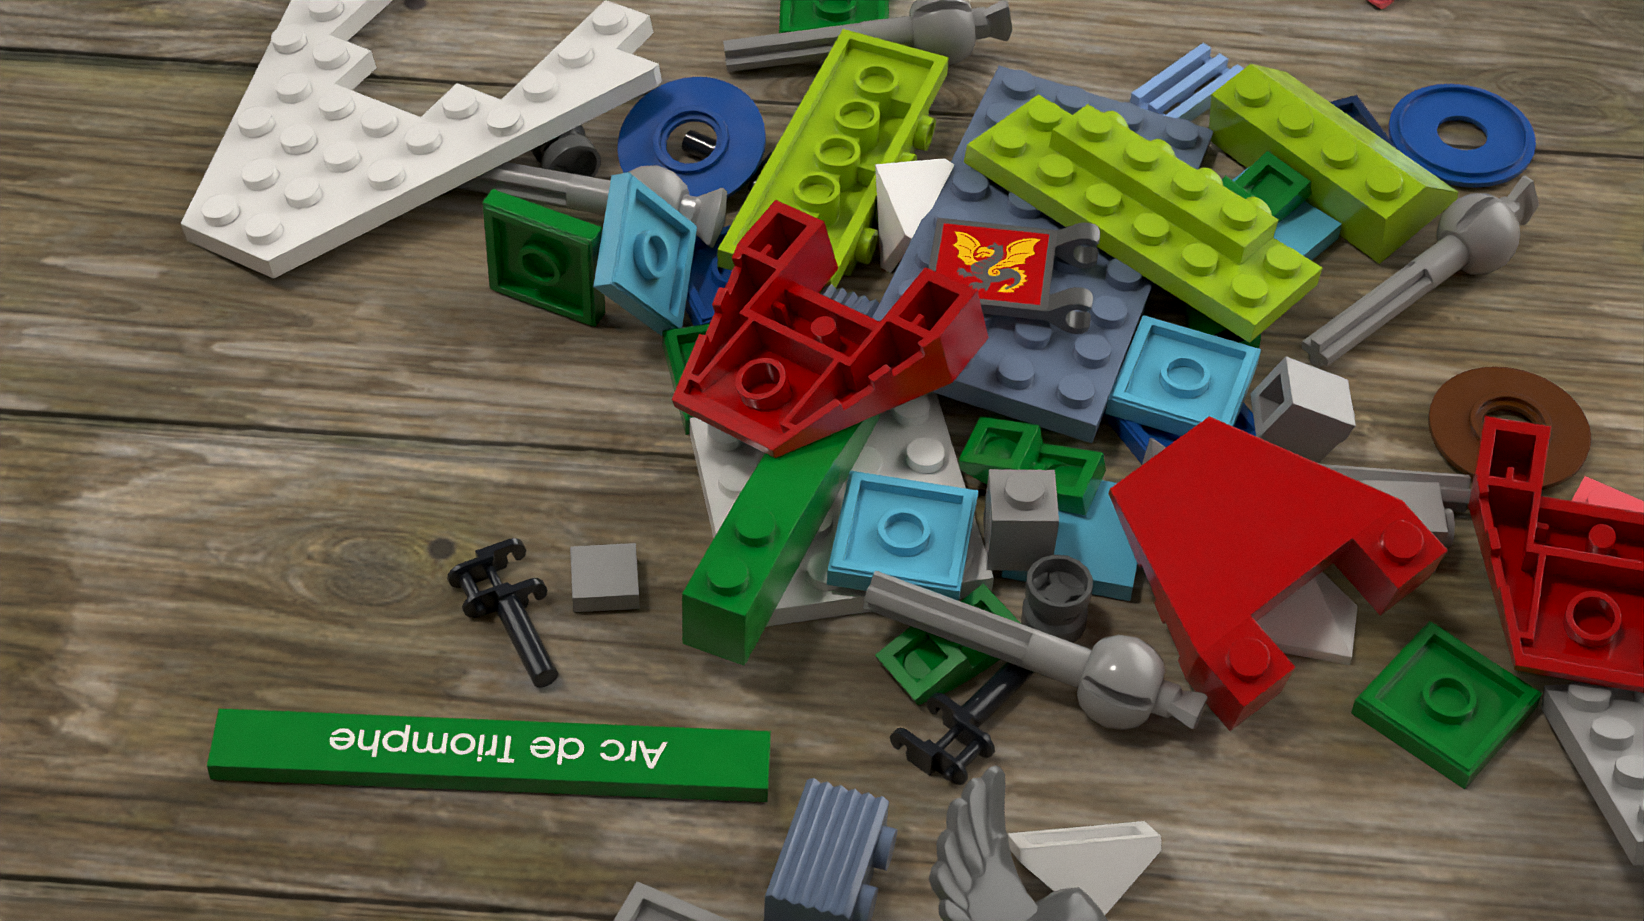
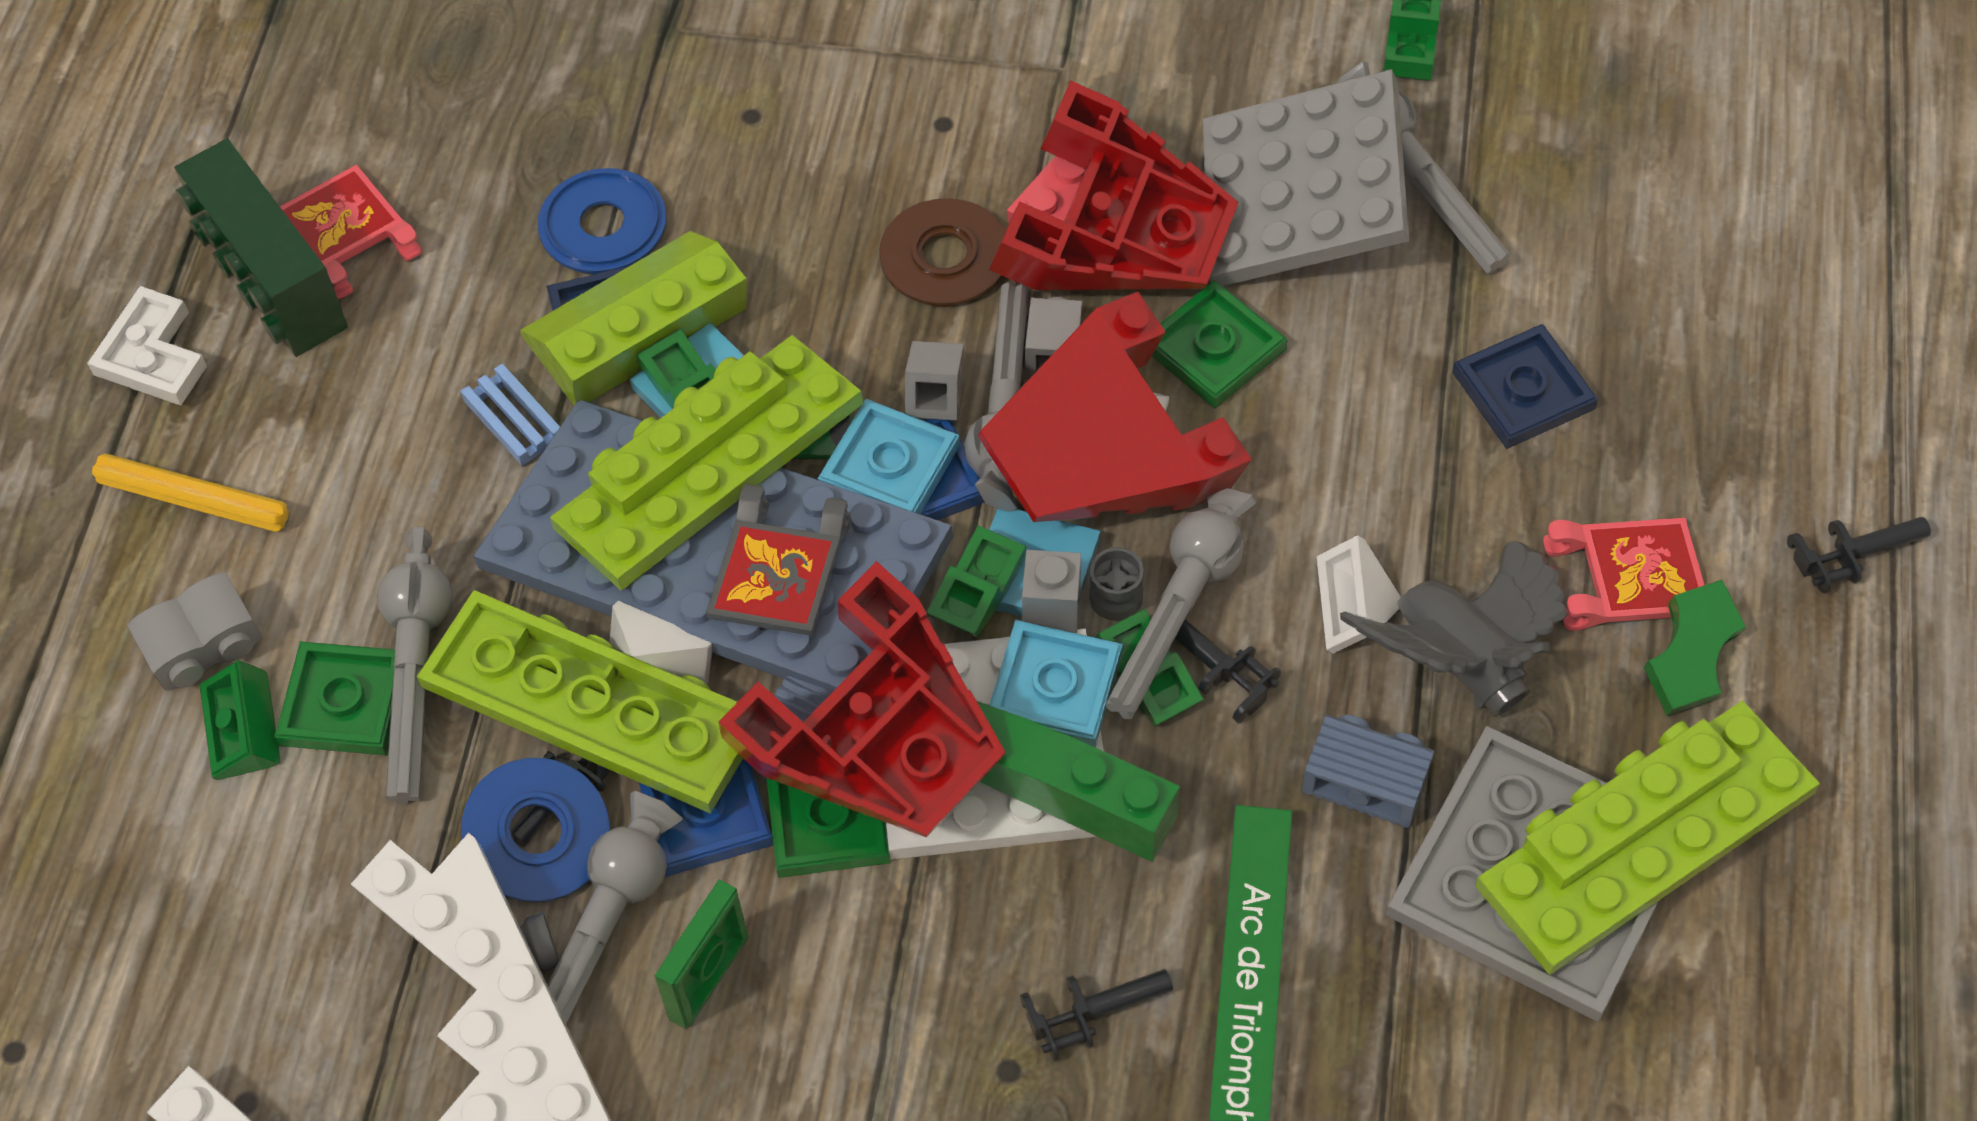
camera: 80 degrees left, 10 degrees up
light grey tile [570,543,639,612] -> none
medium azure tile [593,172,697,336] -> none
light grey piece [1302,175,1539,368] -> none

